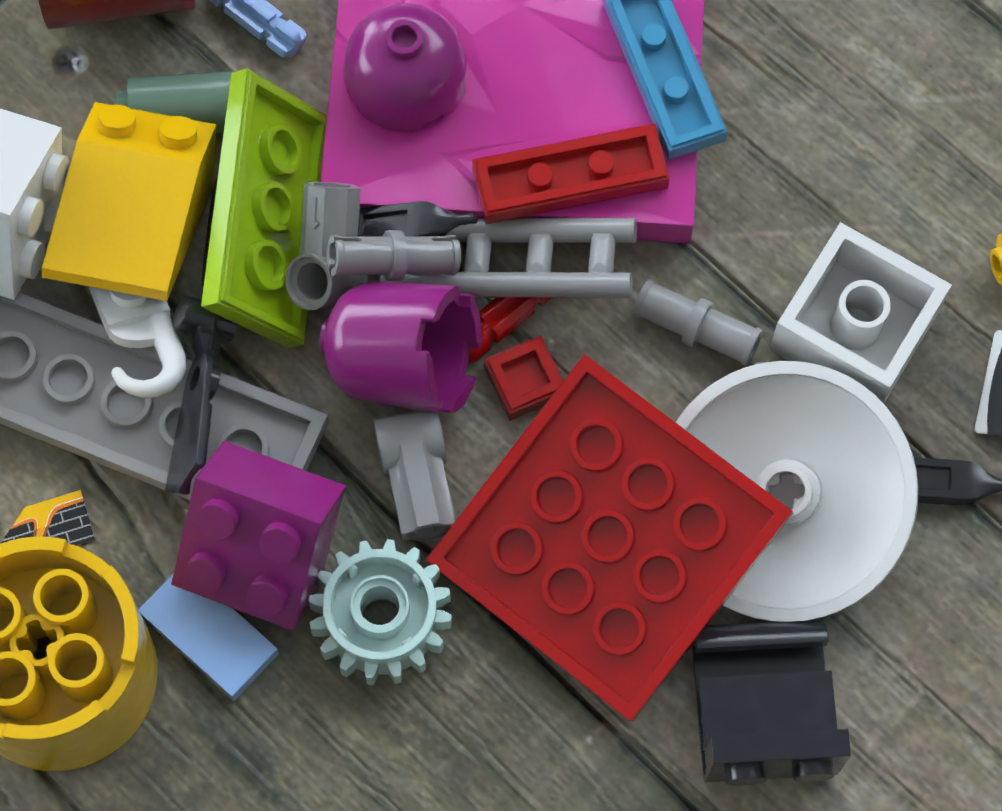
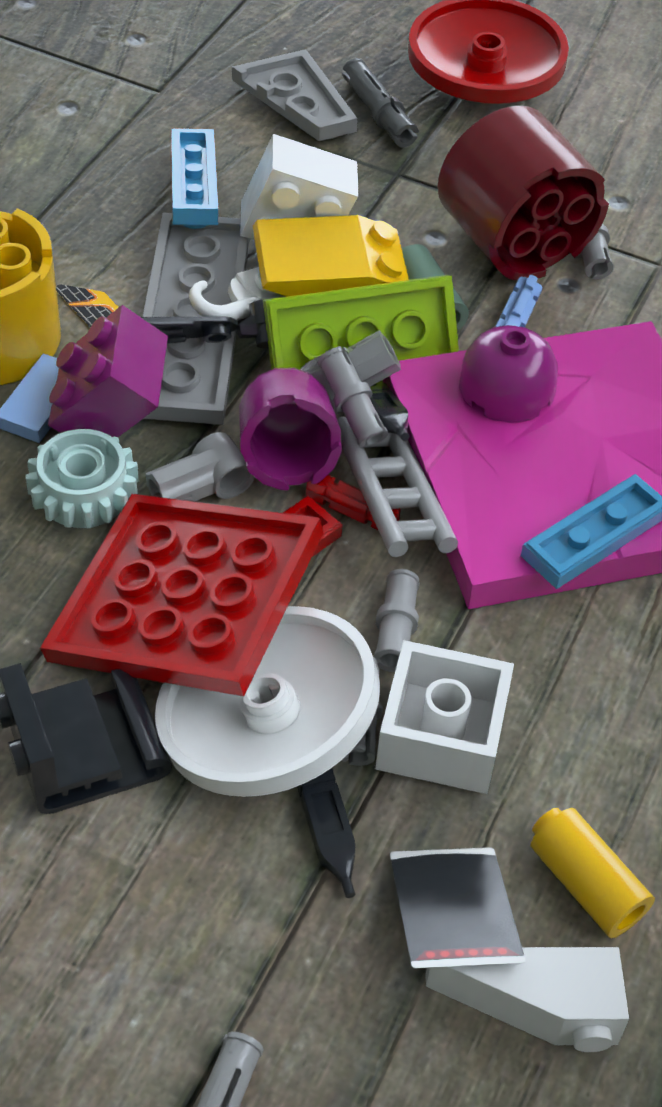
camera: 70 degrees right, 20 degrees down
red tile [472,123,670,225] -> none

